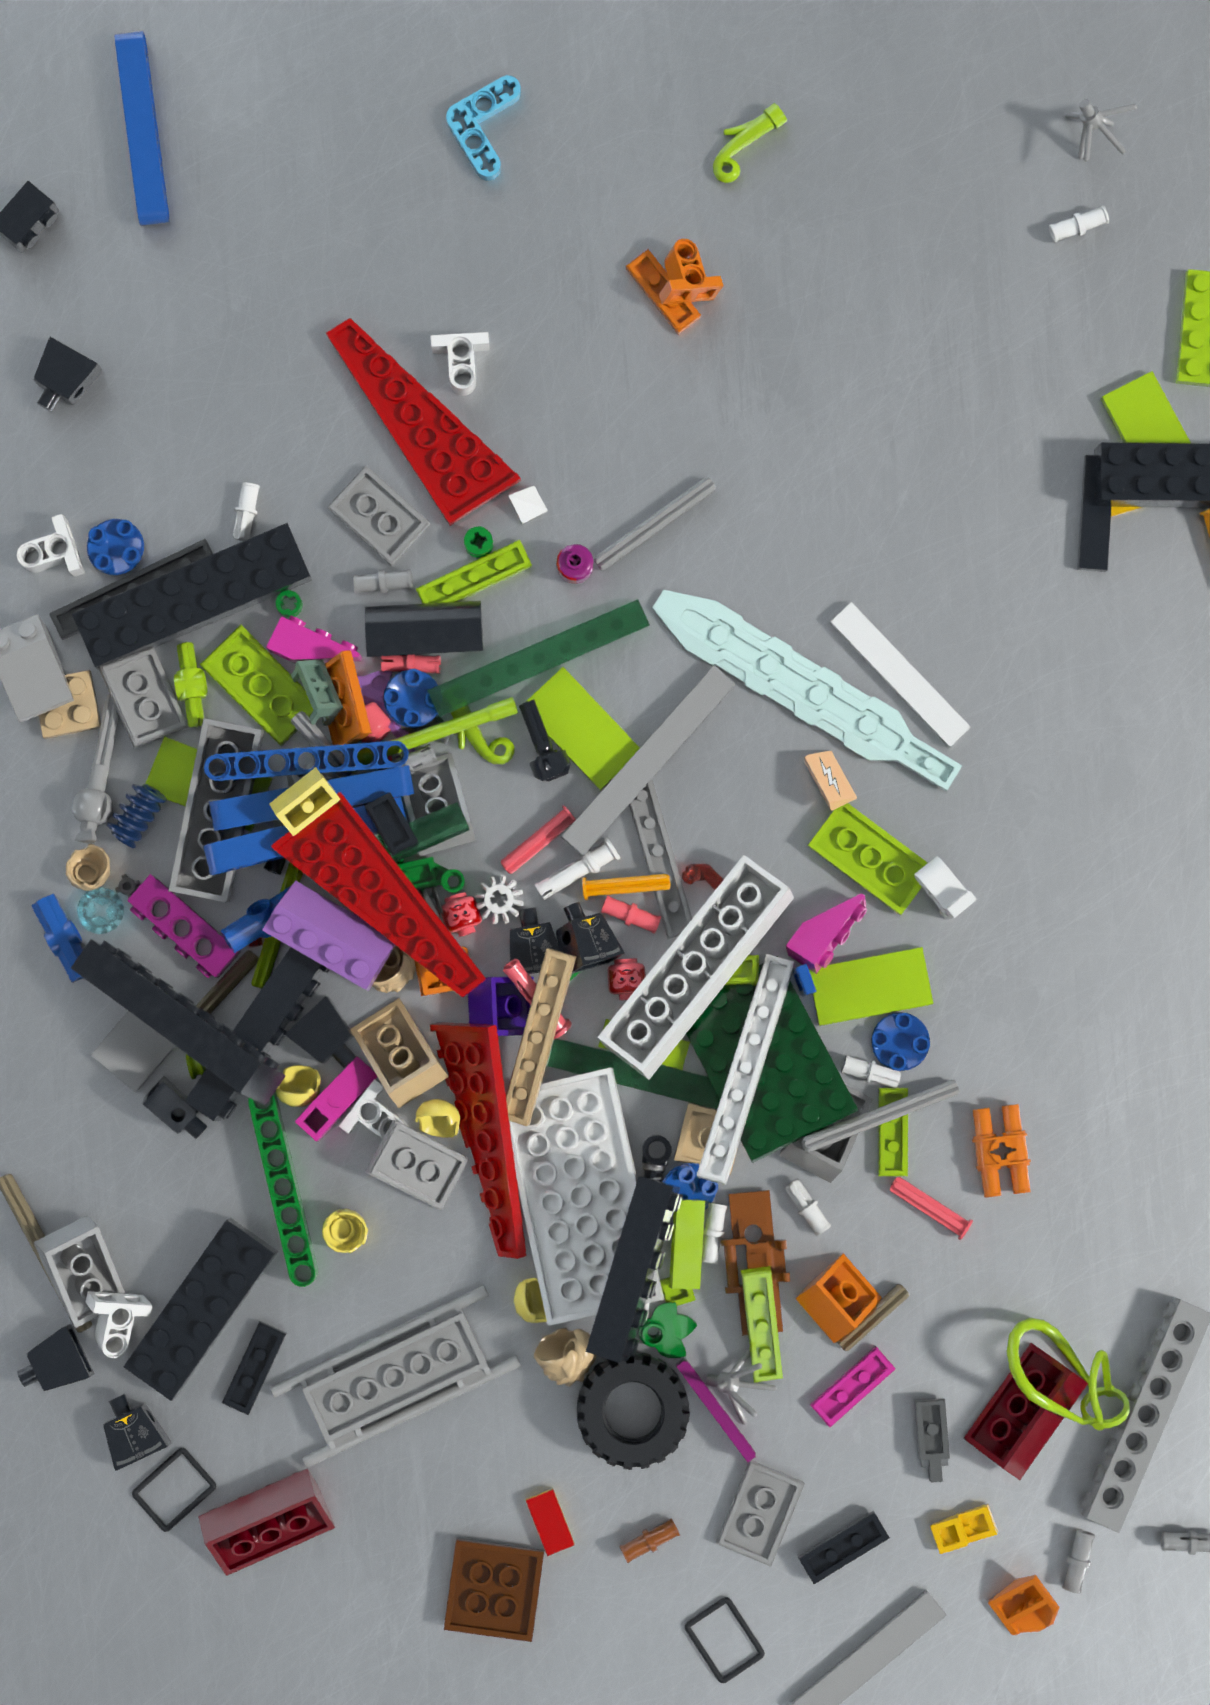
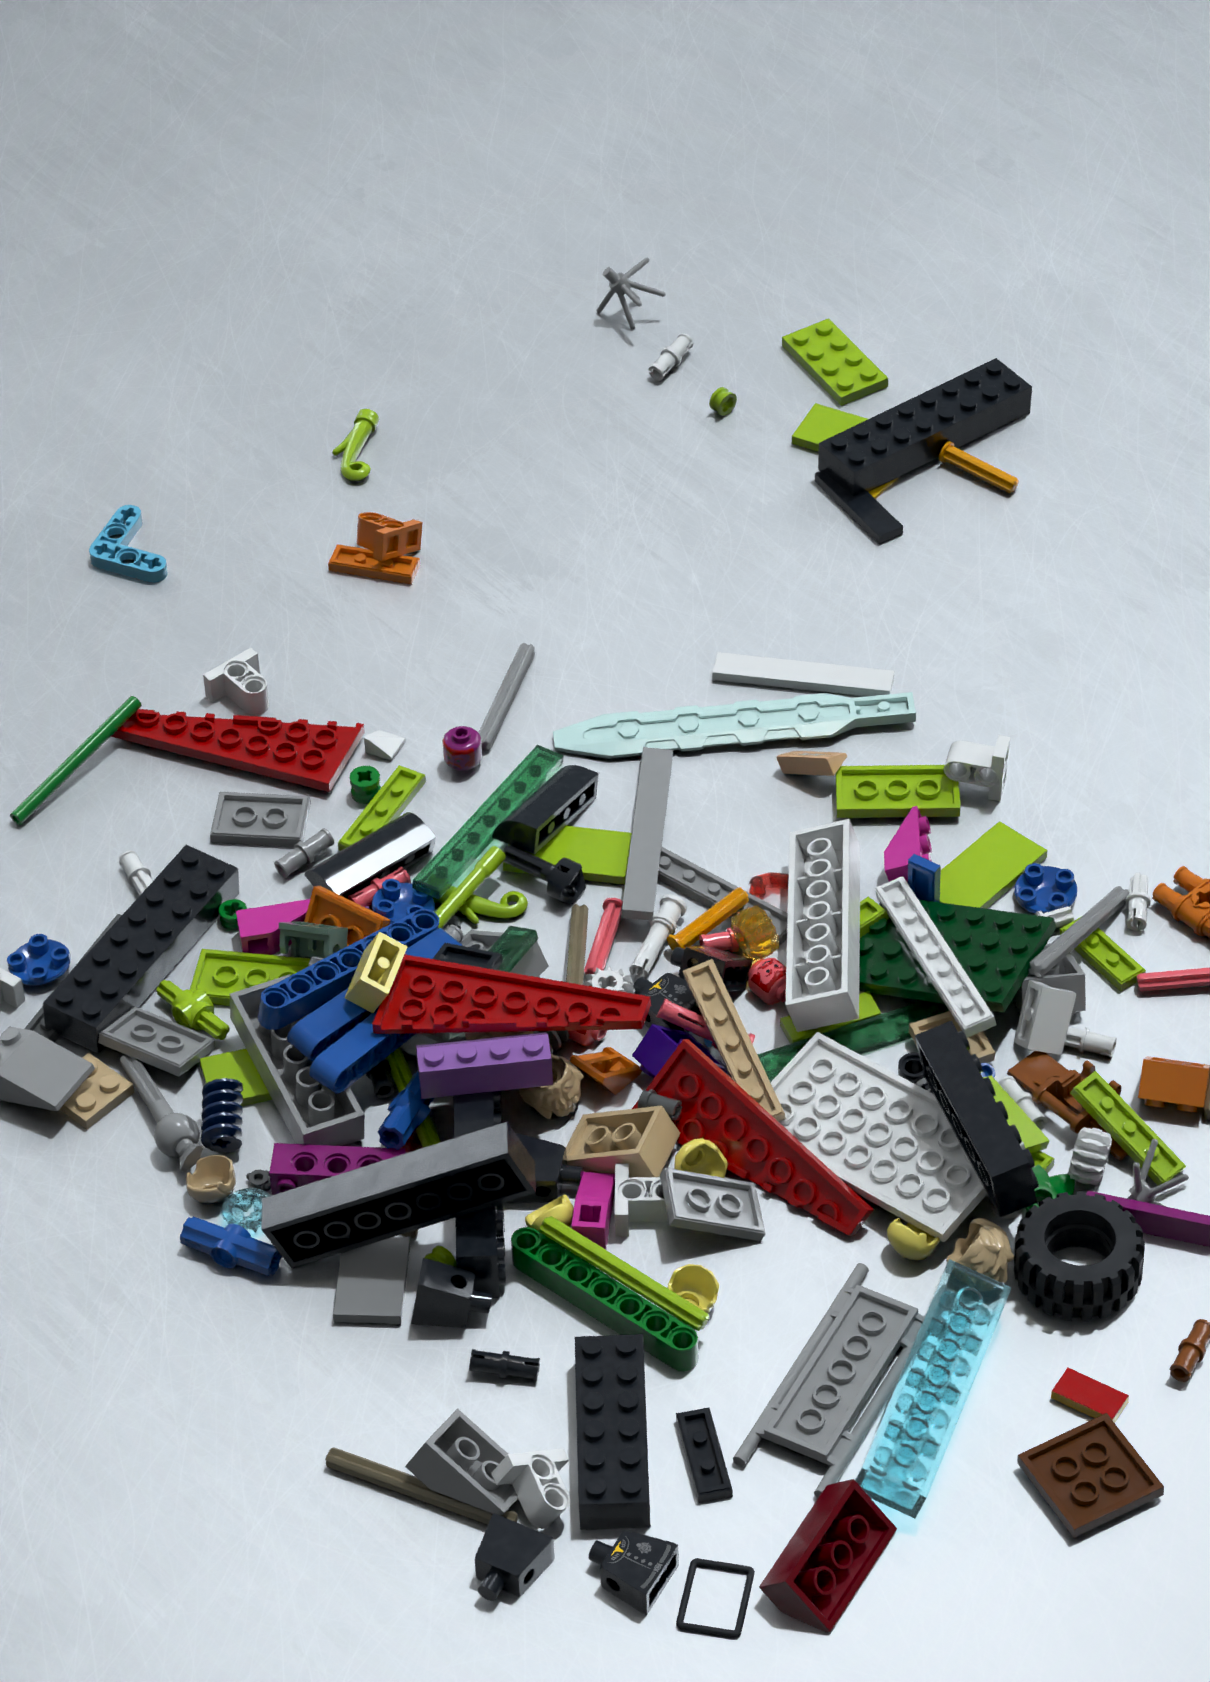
camera: 30 degrees left, 40 degrees down
none -> green piece [10,696,142,825]
none -> black pin [469,1349,540,1380]
none -> black brick [492,765,599,855]
none -> lime axle [540,1216,709,1331]
none -> dark tan axle [566,904,589,985]
none -> dark grey pin [638,1089,682,1121]
none -> lime bush [709,387,737,416]
none -> clear yellow gear [731,905,779,961]
none -> clear light blue brick [855,1259,1012,1519]
none -> white panel [1014,980,1076,1055]
none -> white gear [1069,1127,1112,1185]
none -> white axle [1125,873,1151,931]

